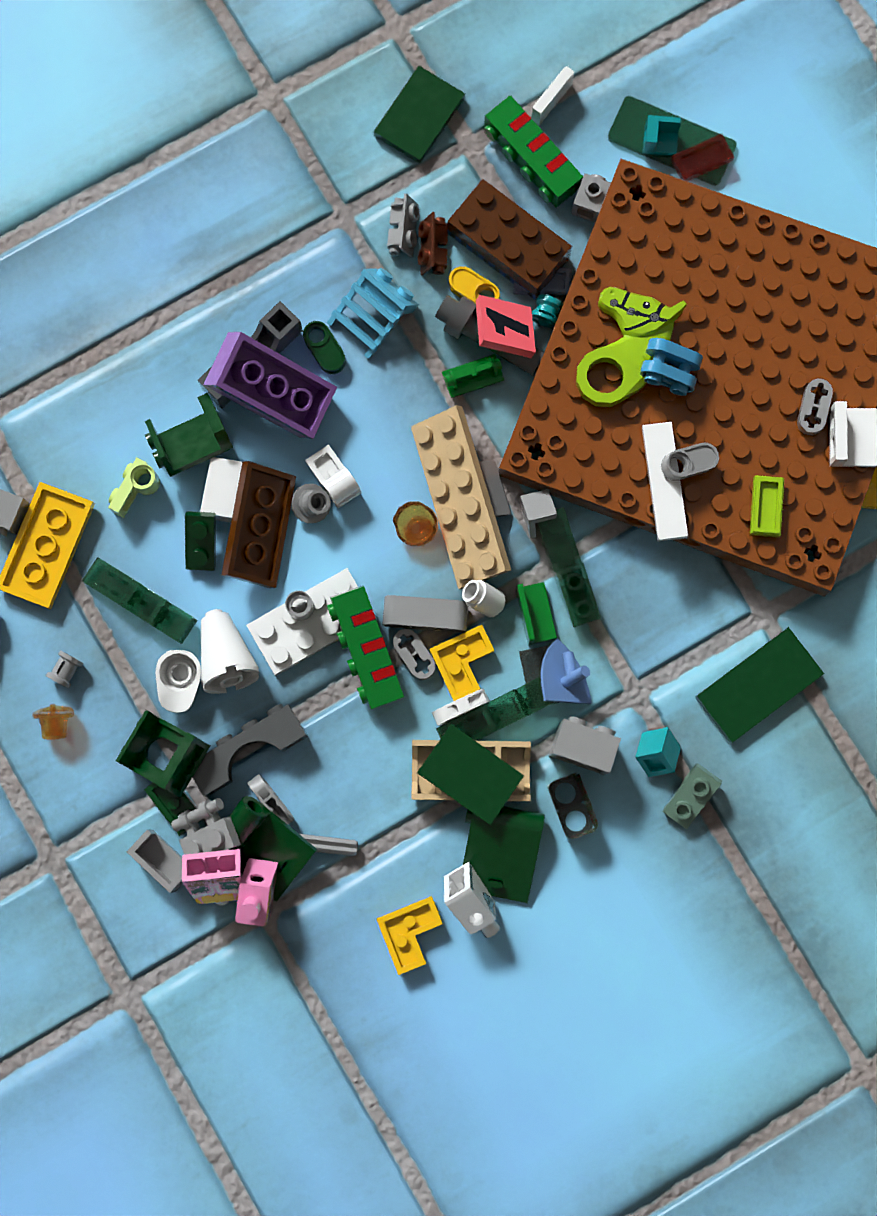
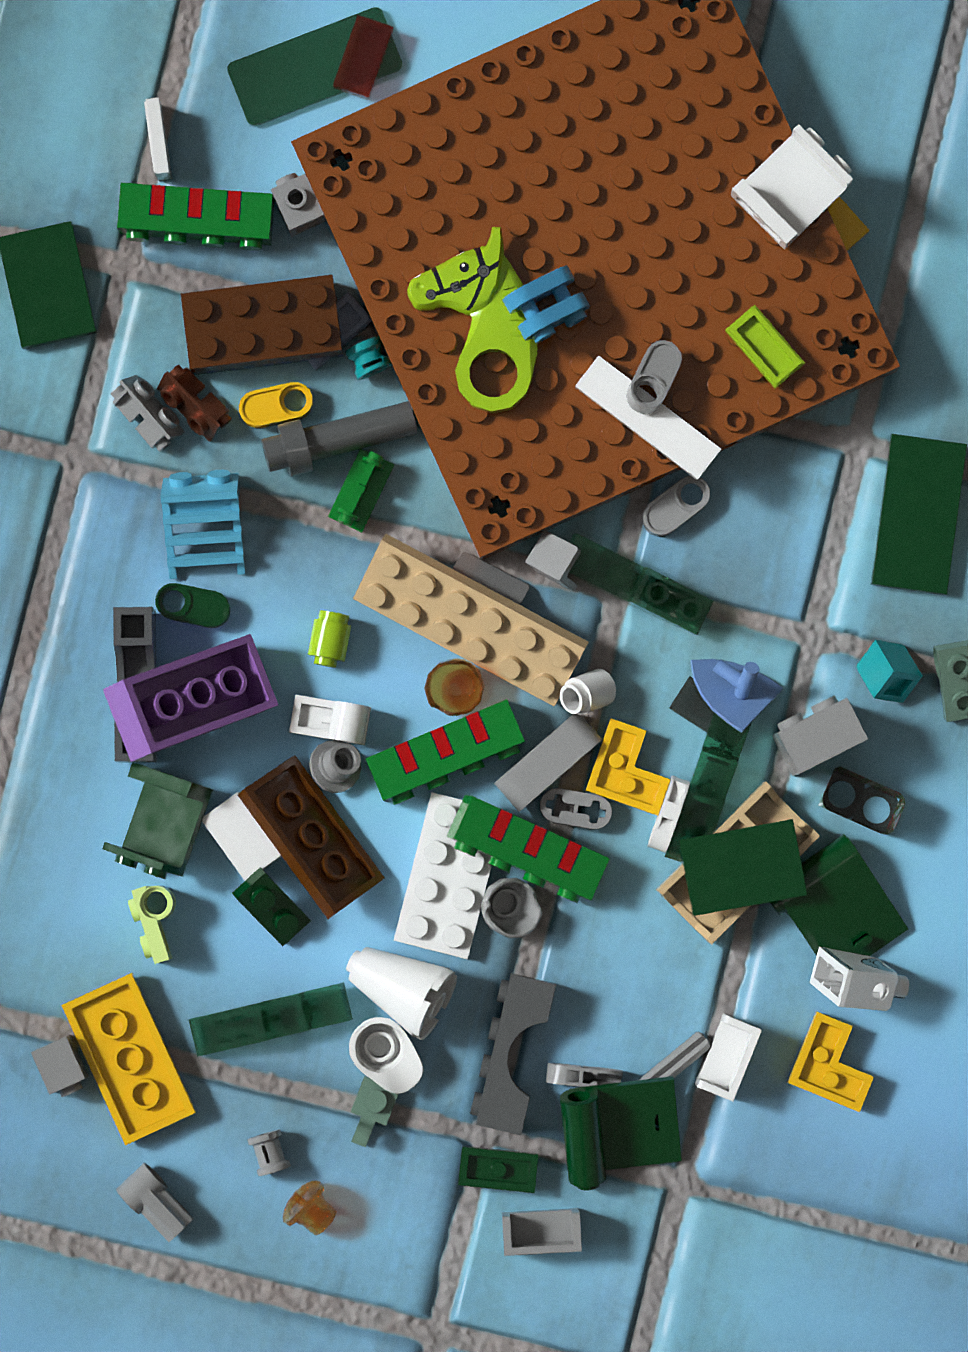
camera: 50 degrees left, 5 degrees up
dark green panel [116,710,210,798] -> none
light grey plate [171,798,241,855] -> none
bright pink torso [182,849,241,905] -> none
bright pink torso [235,858,278,926] -> none
light grey beam [285,590,314,621] -> none
coral tile [476,295,536,358] -> none
green panel [515,582,557,645] -> none
teal panel [643,115,681,156] -> none
light grey beam [797,379,833,436] -> none
none -> lime brick [307,610,351,668]
none -> sand green plate [351,1076,398,1147]
none -> green brick [365,699,525,805]
none -> light grey hair [481,878,543,938]
none -> light grey piece [642,476,710,537]
none -> white panel [695,1013,762,1102]

